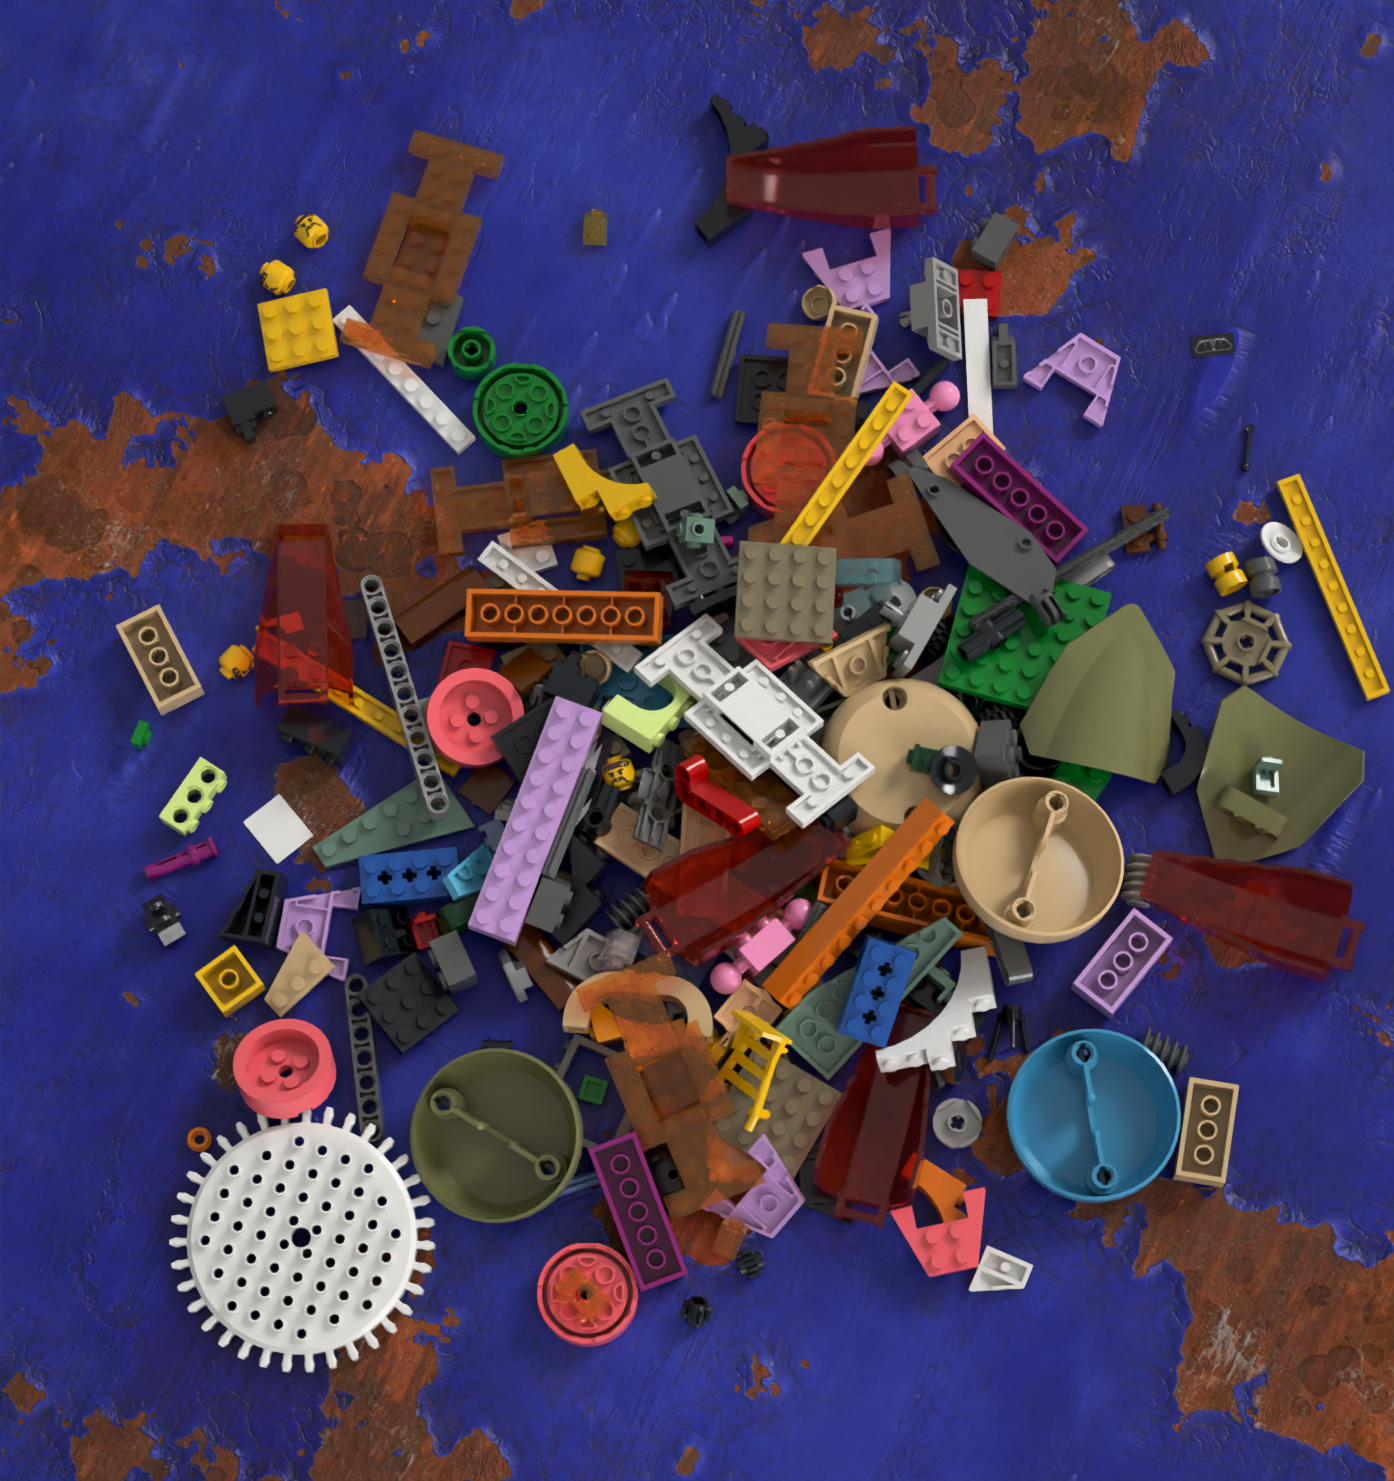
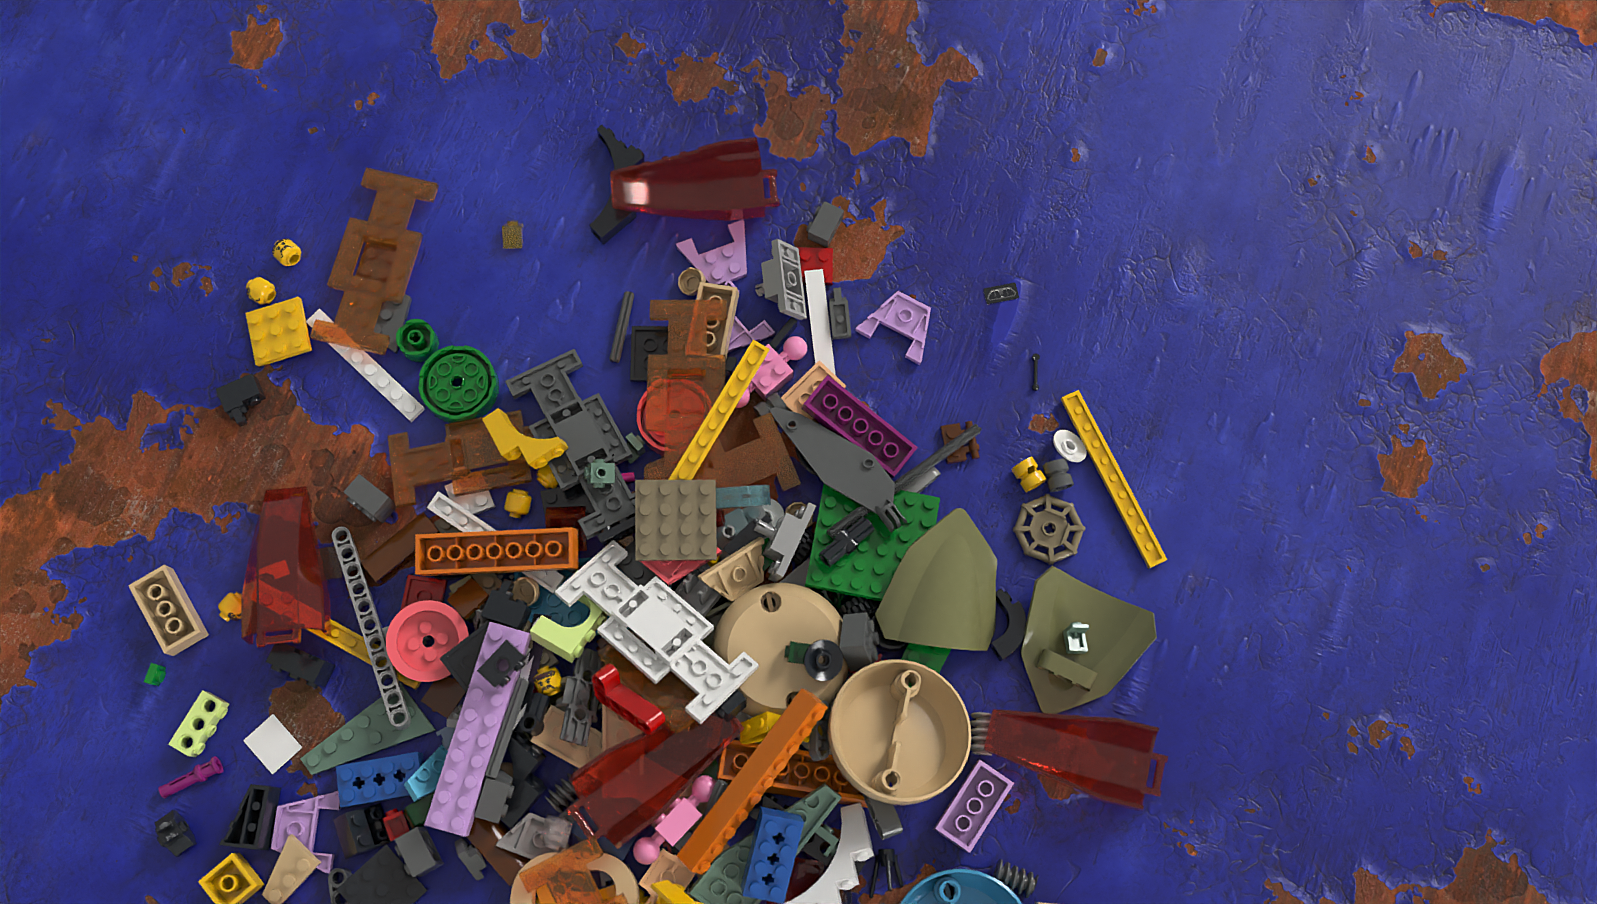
camera: 10 degrees left, 0 degrees up
none -> dark grey brick [344,474,398,524]
none -> black brick [477,640,527,689]

